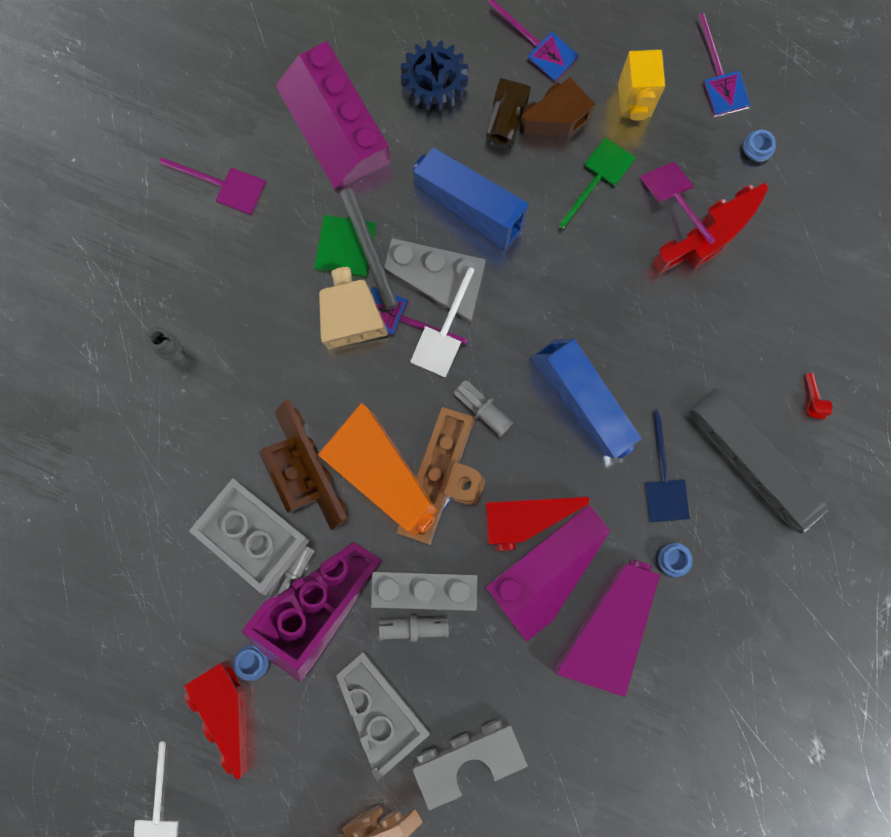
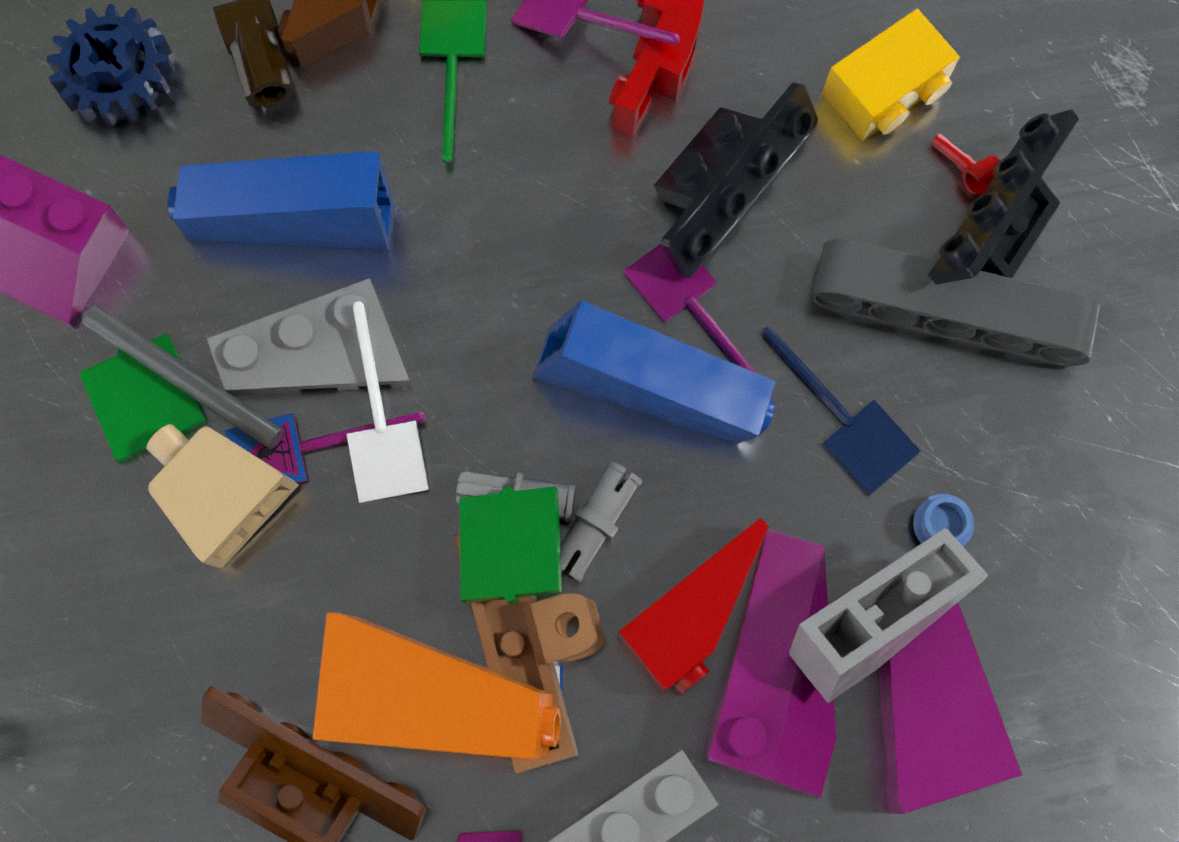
camera: 35 degrees left, 5 degrees down
none -> green piece [459,486,562,604]
none -> light grey pin [560,461,642,582]
none -> magenta piece [623,243,772,396]
none -> black bracket [654,82,818,279]
none -> light grey slope [789,528,988,703]
none -> yellow brick [822,8,960,142]
none -> black bracket [928,109,1079,285]

